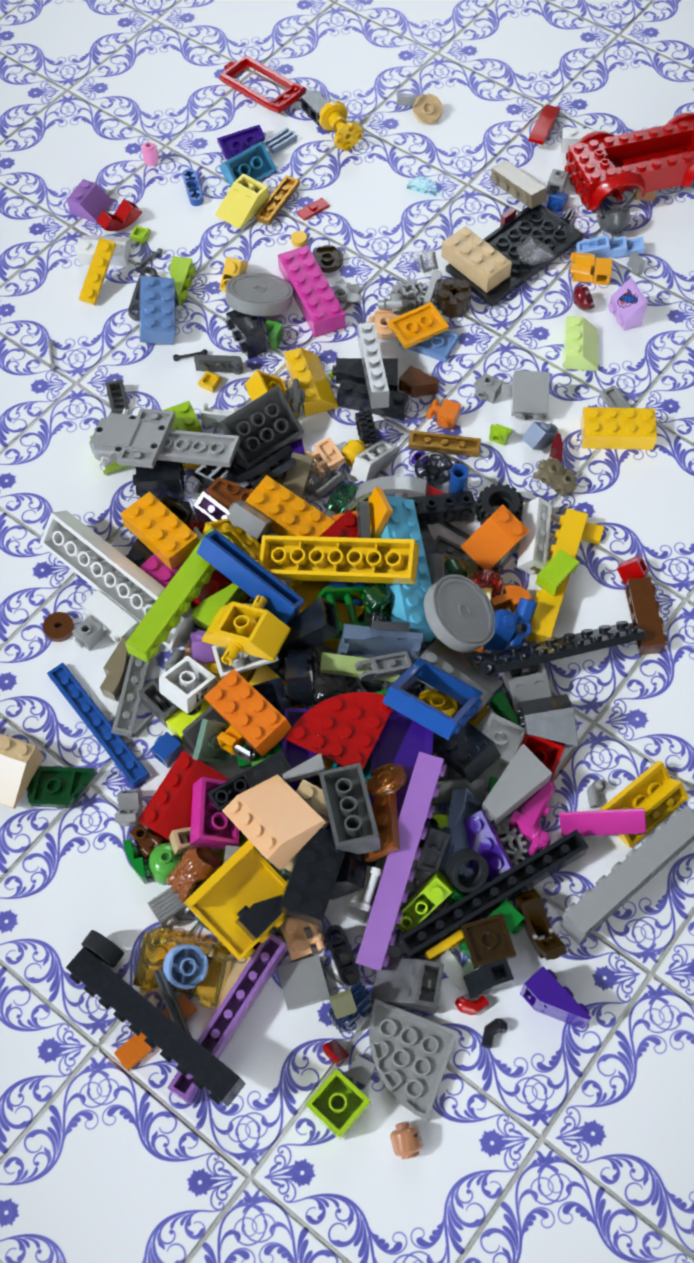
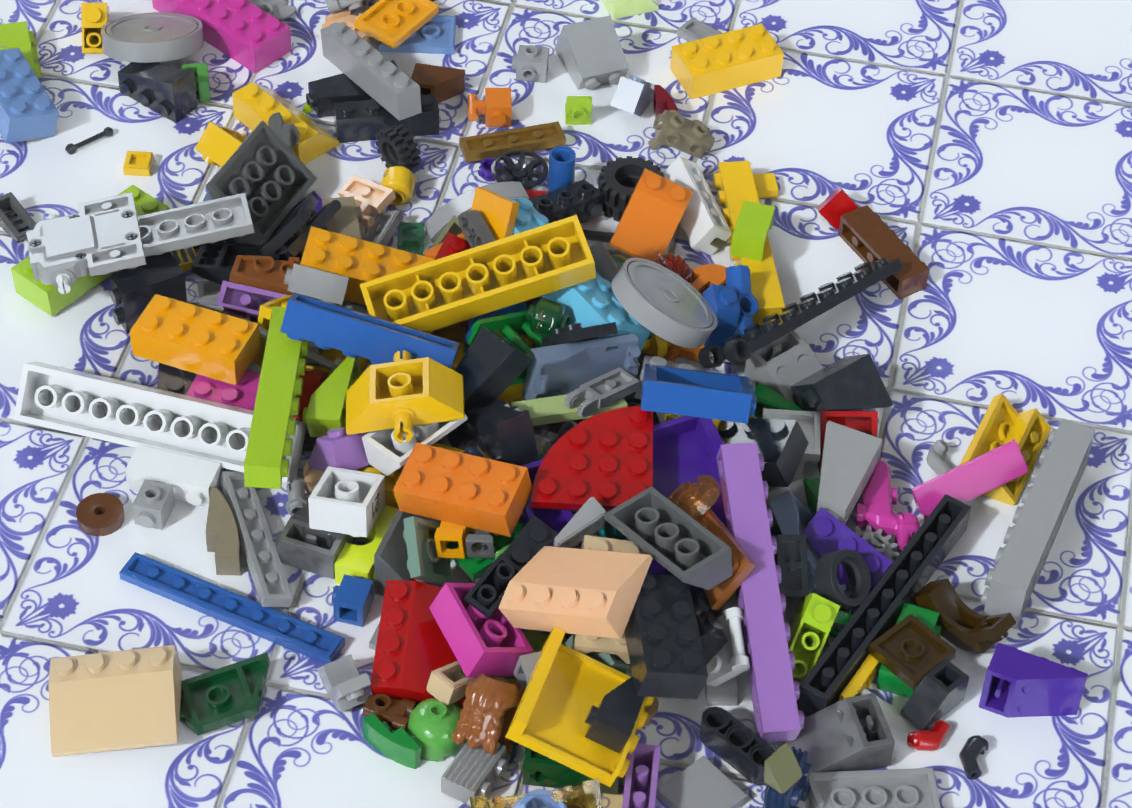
camera: 30 degrees left, 15 degrees down
dark grey plate [194,354,243,375] -> none
white hinge [200,403,239,427] -> none
light nougat plate [280,916,326,962] -> none
white slope [351,440,397,482] -> none

